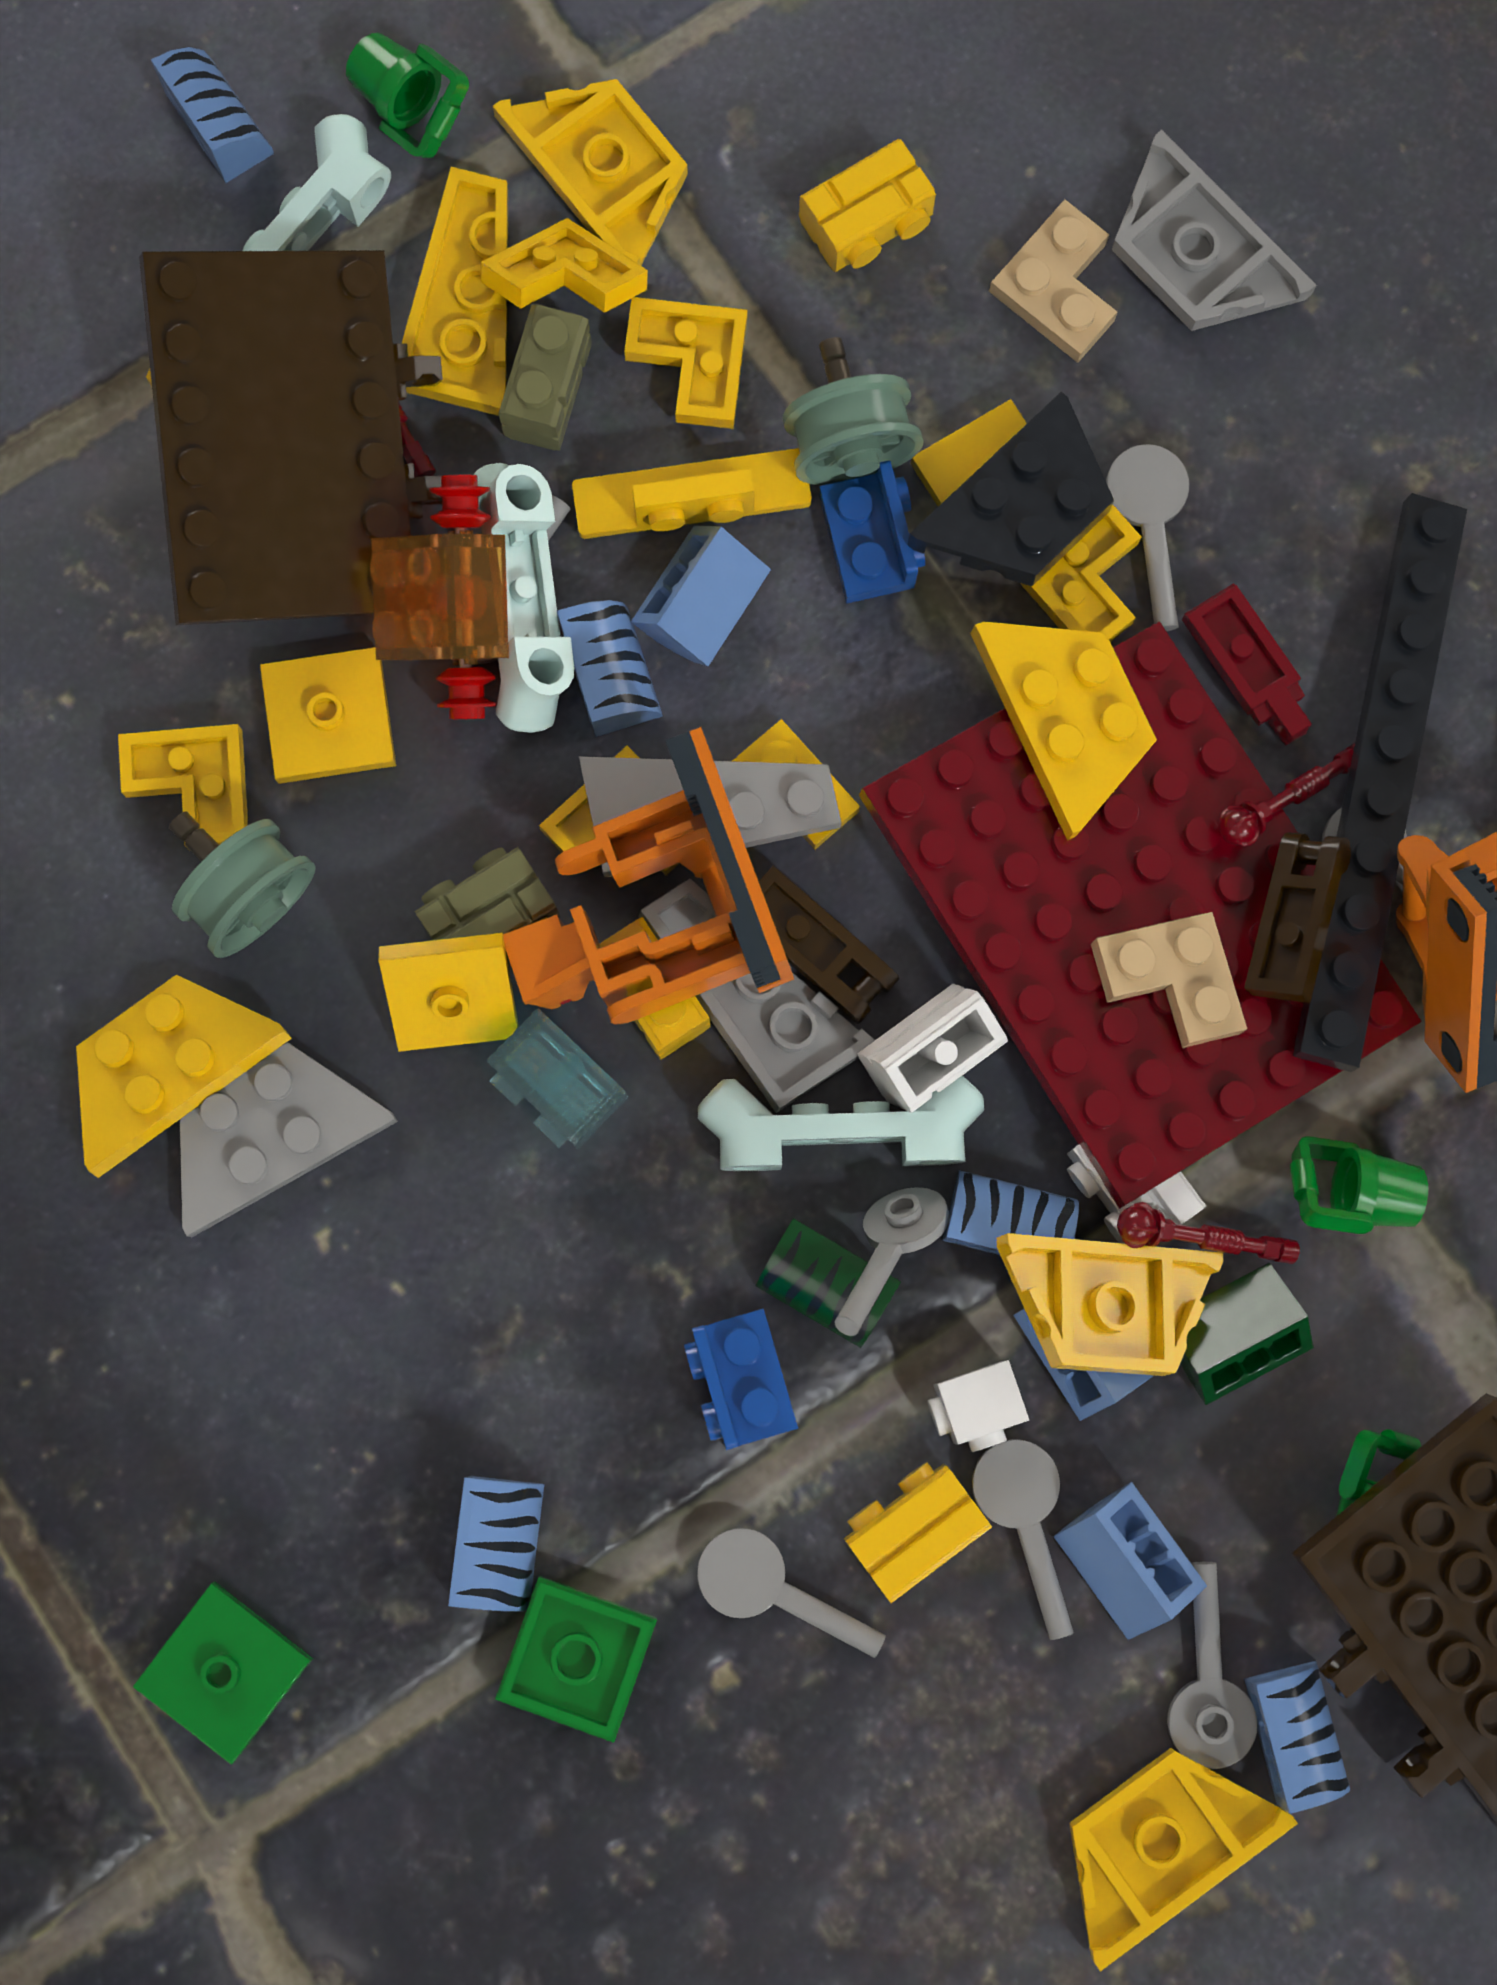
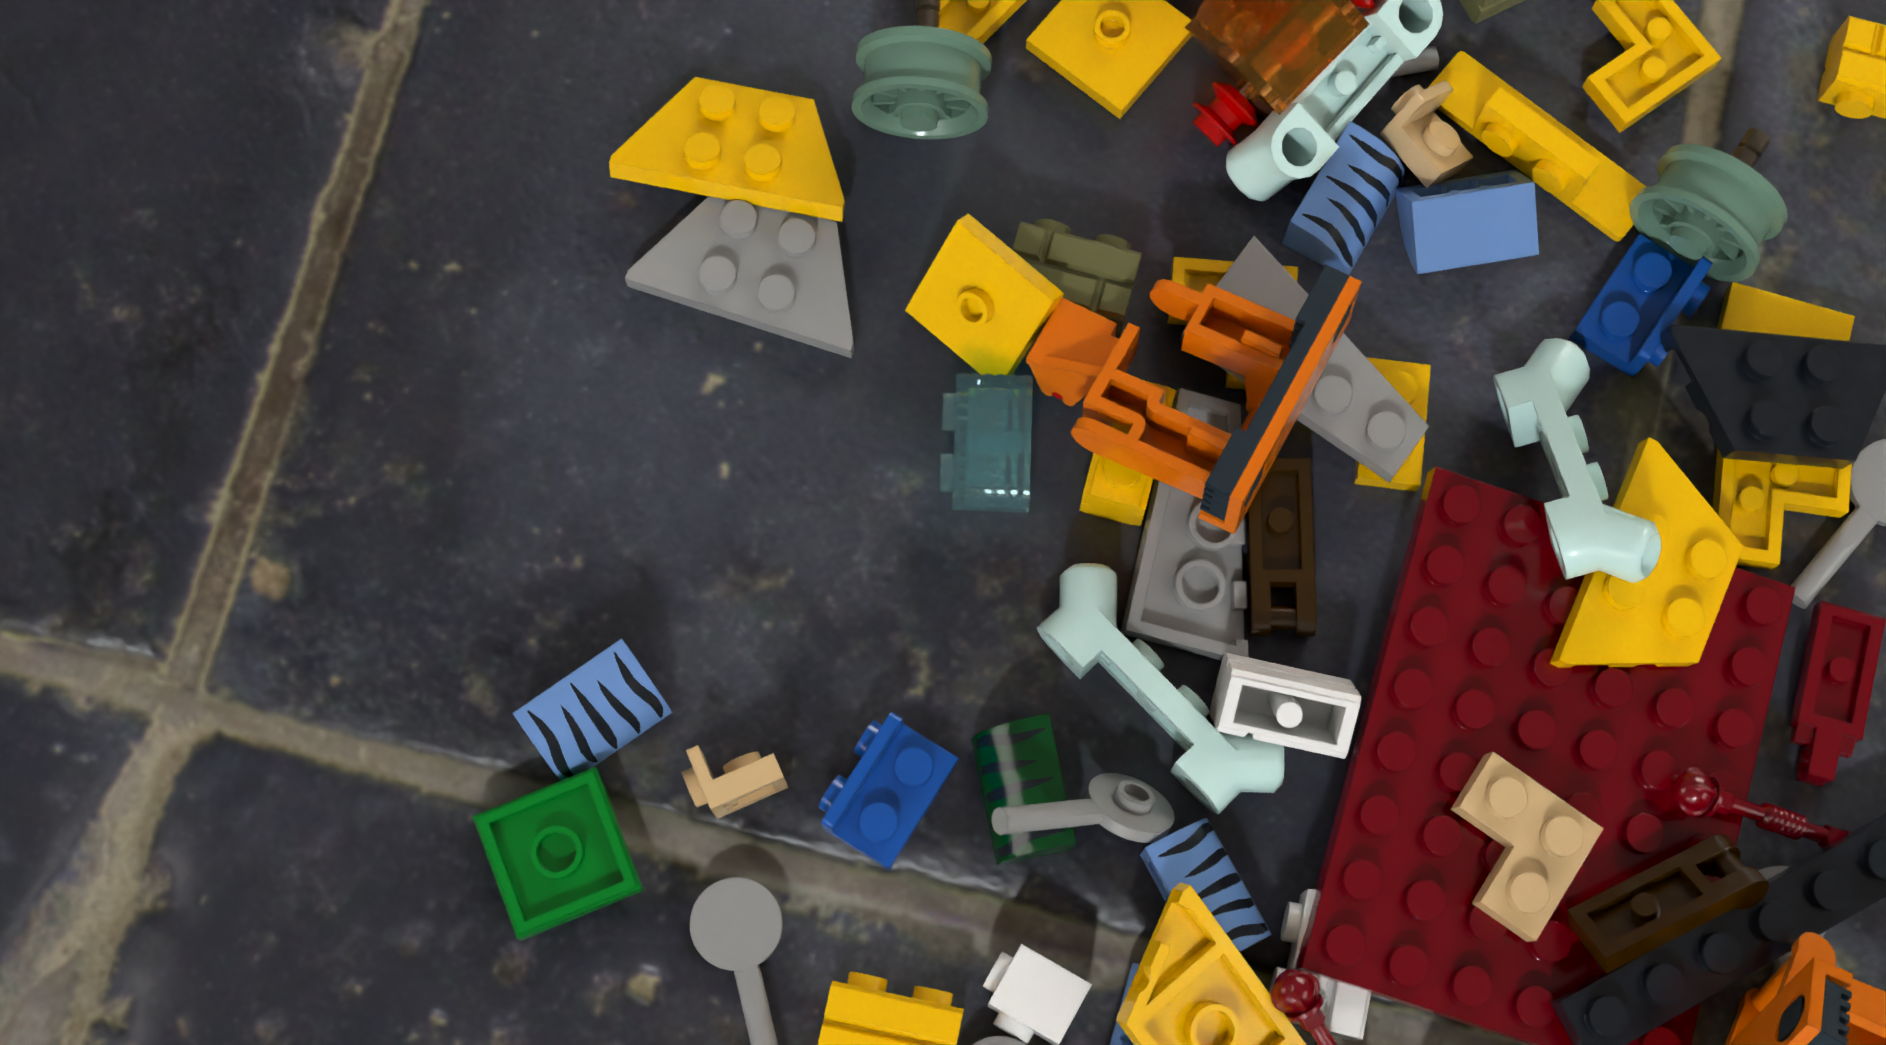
camera: 50 degrees right, 5 degrees down
green plate [133,1582,313,1765] -> none
none -> tan bracket [682,745,789,819]
none -> tan bracket [1380,80,1473,188]
none -> light aqua plate [1493,338,1661,583]

